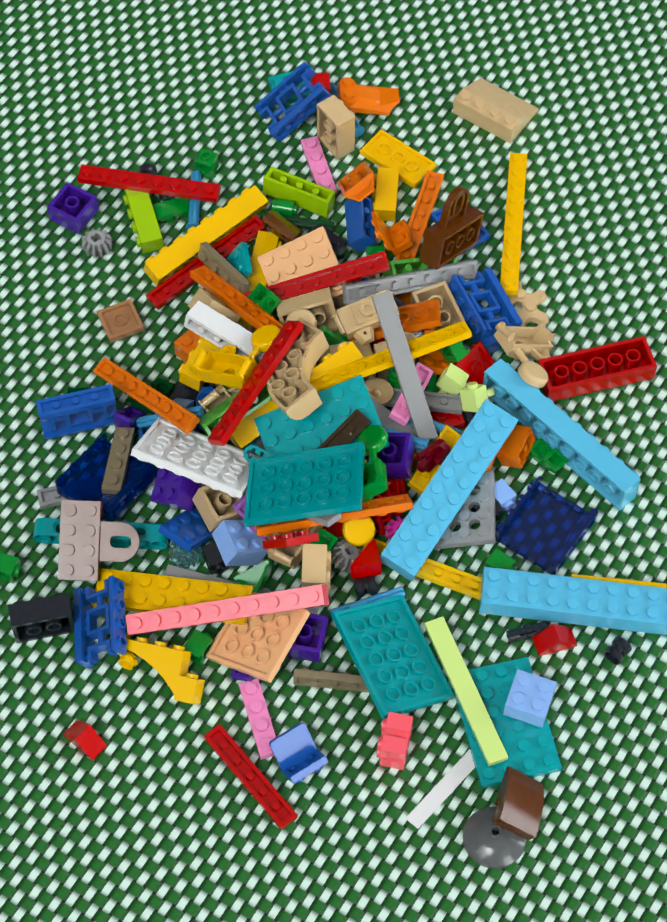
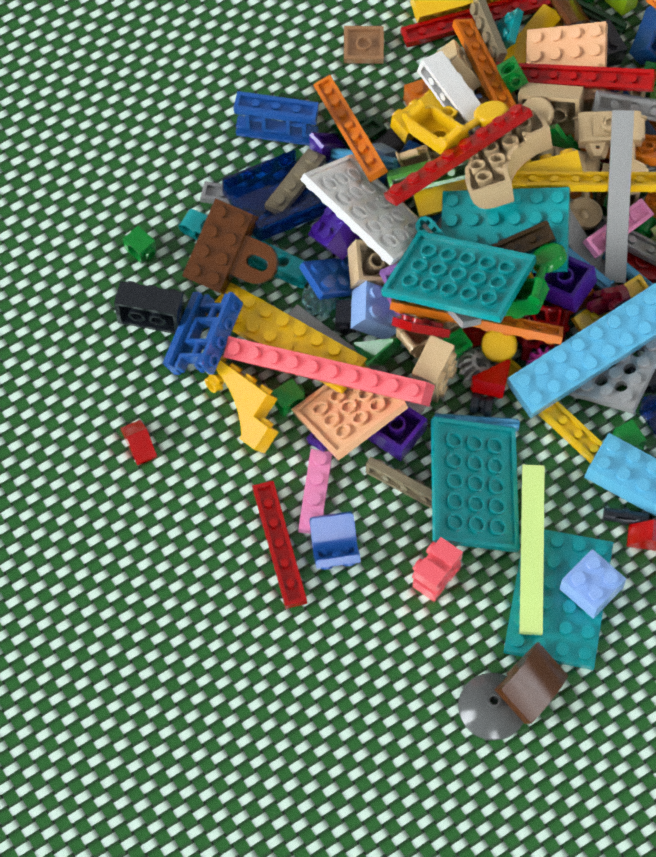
camera: 25 degrees right, 5 degrees up
white sticker [406,749,475,829] -> none

